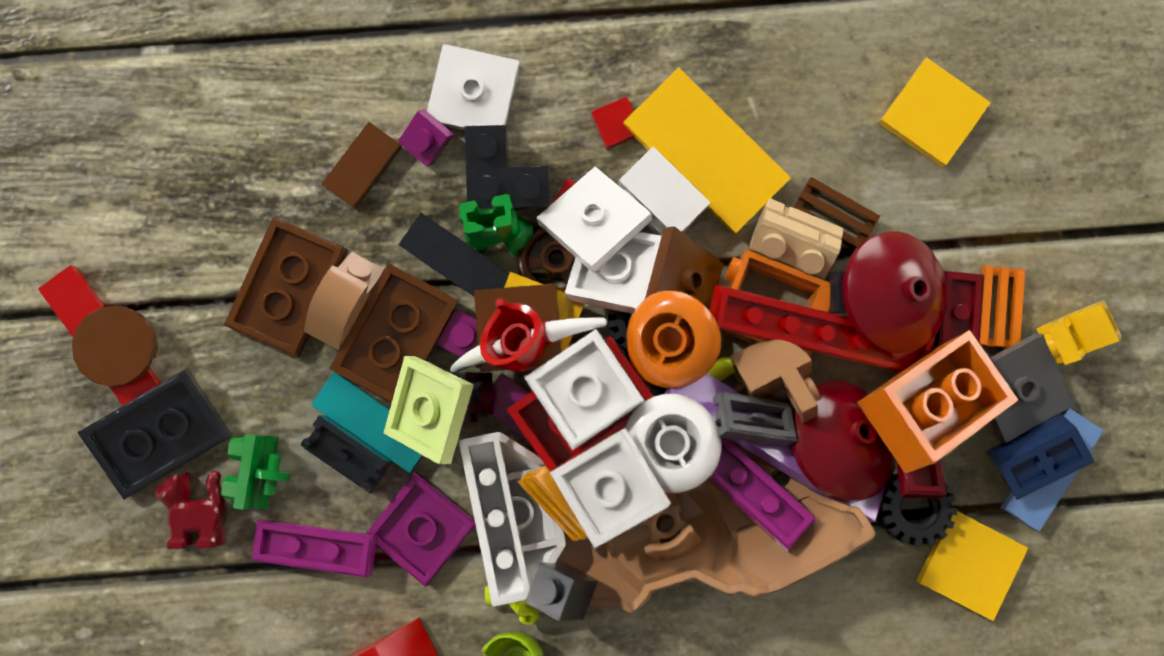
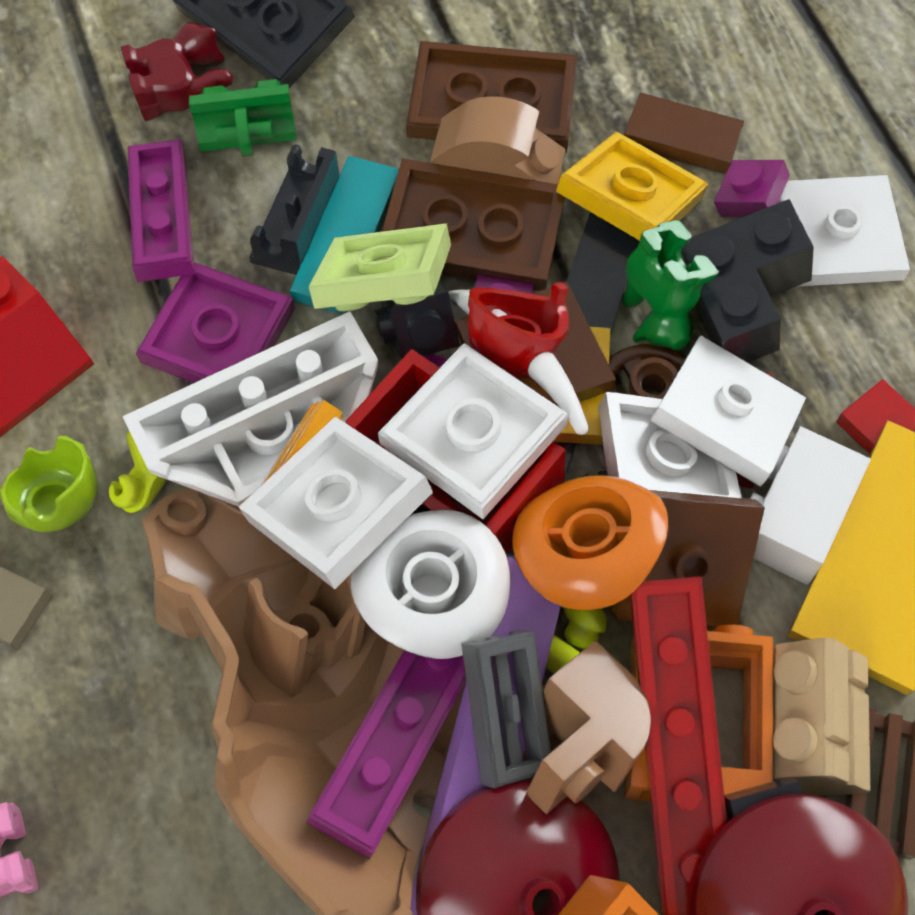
camera: 75 degrees right, 20 degrees down
black brick [525,562,599,621] -> none
none -> yellow tile [556,132,709,241]

